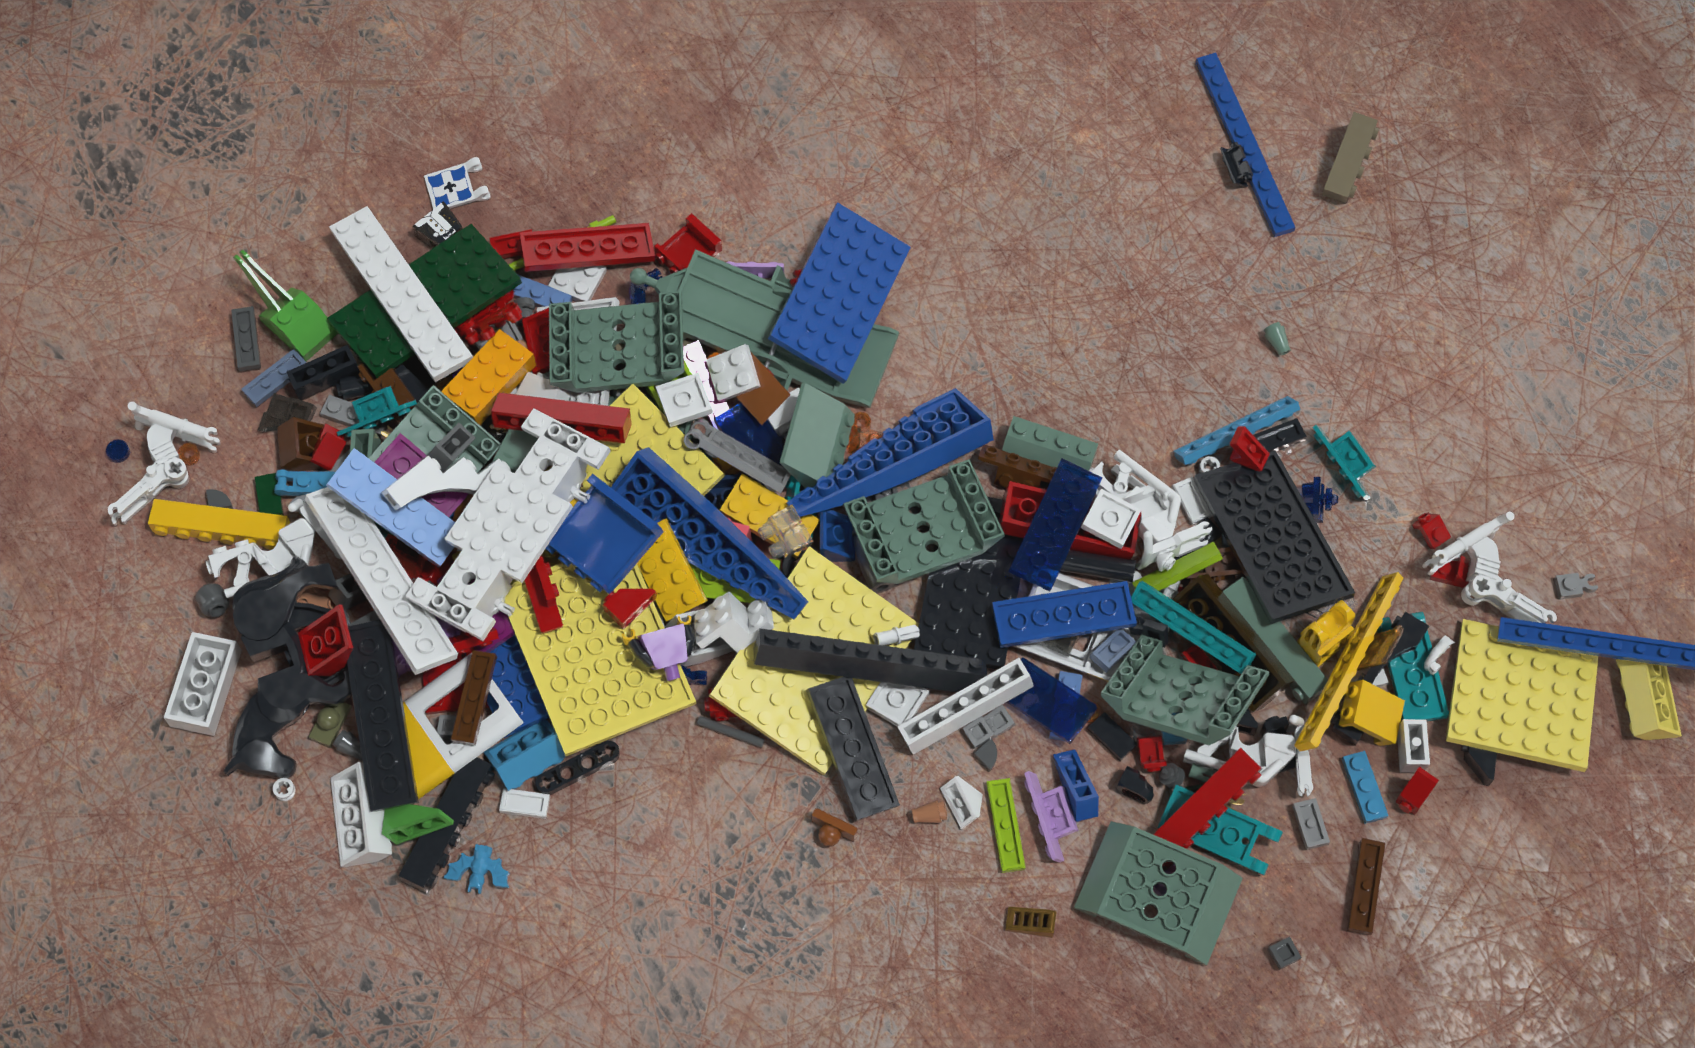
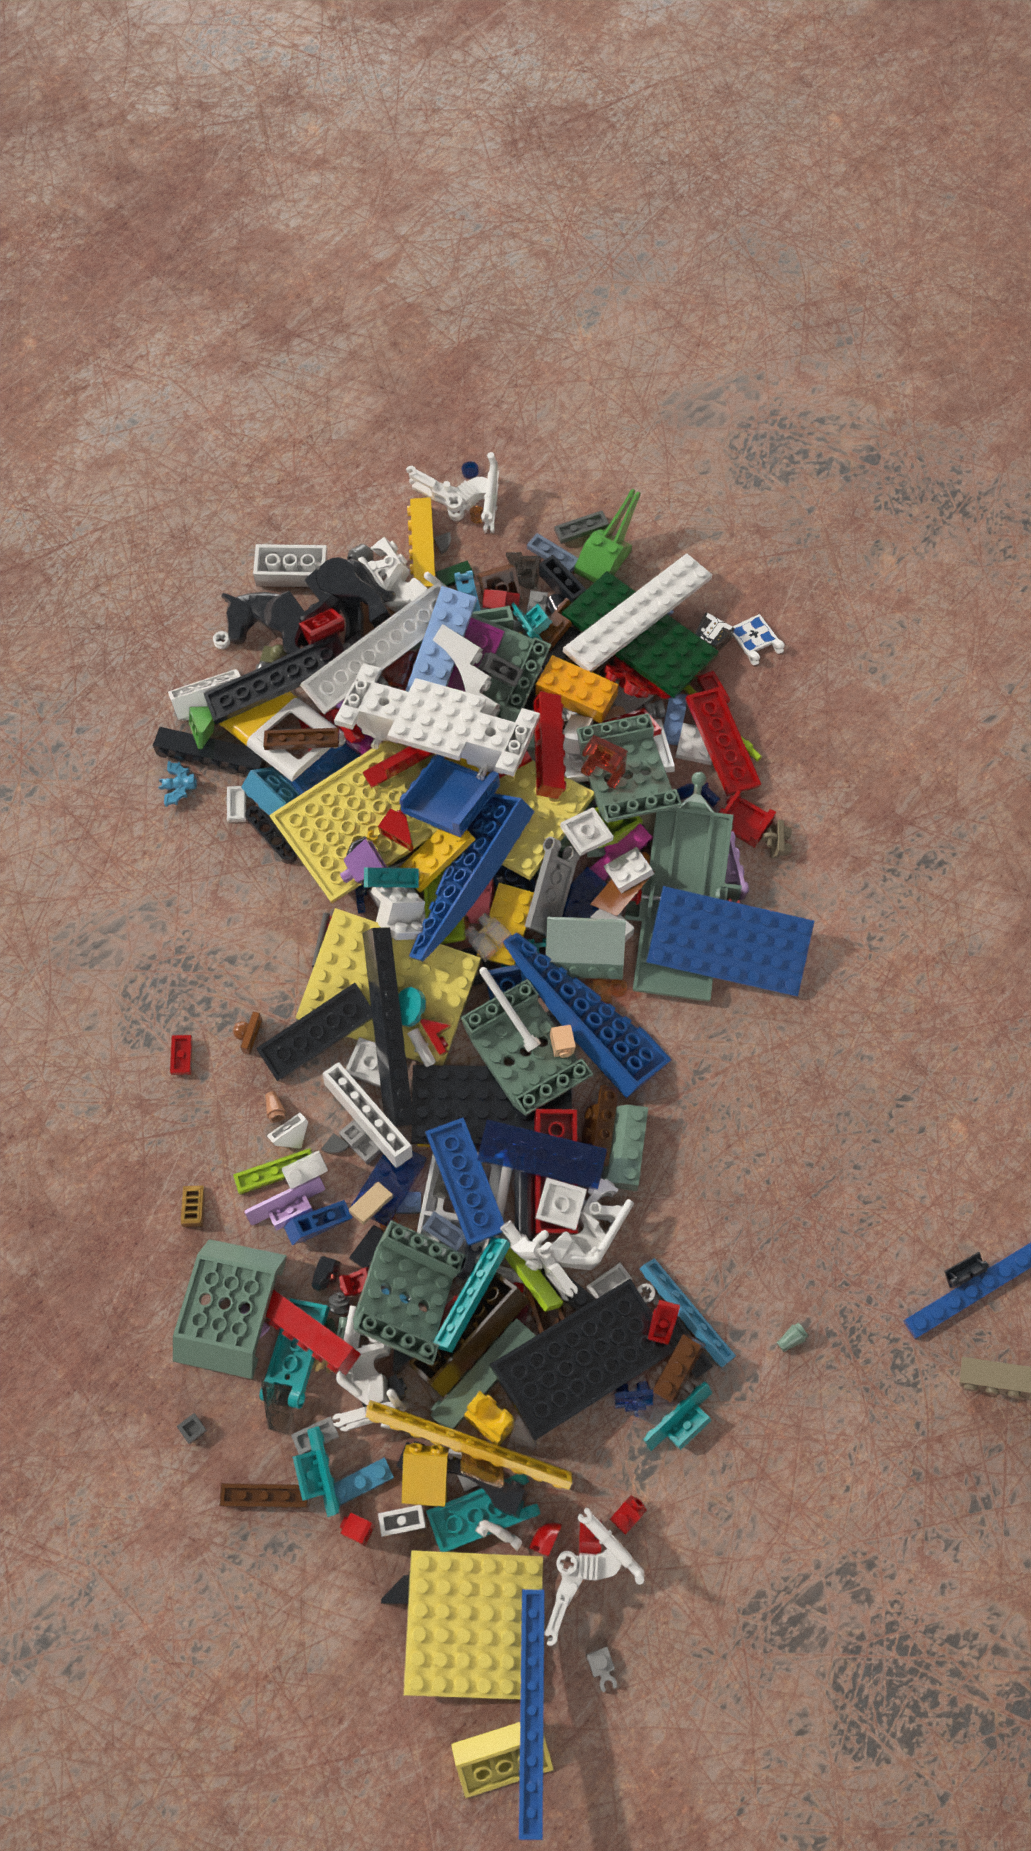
camera: 80 degrees right, 0 degrees up
none -> red plate [170,1035,193,1075]
none -> clear smoke slope [261,1381,295,1435]
none -> white brick [282,1151,328,1189]
none -> teal bracket [293,1426,340,1517]
none -> tan tile [349,1182,393,1225]
none -> teal plate [364,867,419,888]
none -> teal tile [398,987,426,1027]
none -> red slope [420,1019,452,1056]
none -> white piece [480,967,541,1052]
none -> white arm [500,1220,555,1259]
none -> red brick [528,1522,562,1557]
none -> light nougat brick [550,1025,576,1058]
none -> clear red panel [581,735,628,789]
none -> reddish brown brick [653,1334,706,1403]
none -> dark tan hips [761,820,792,859]

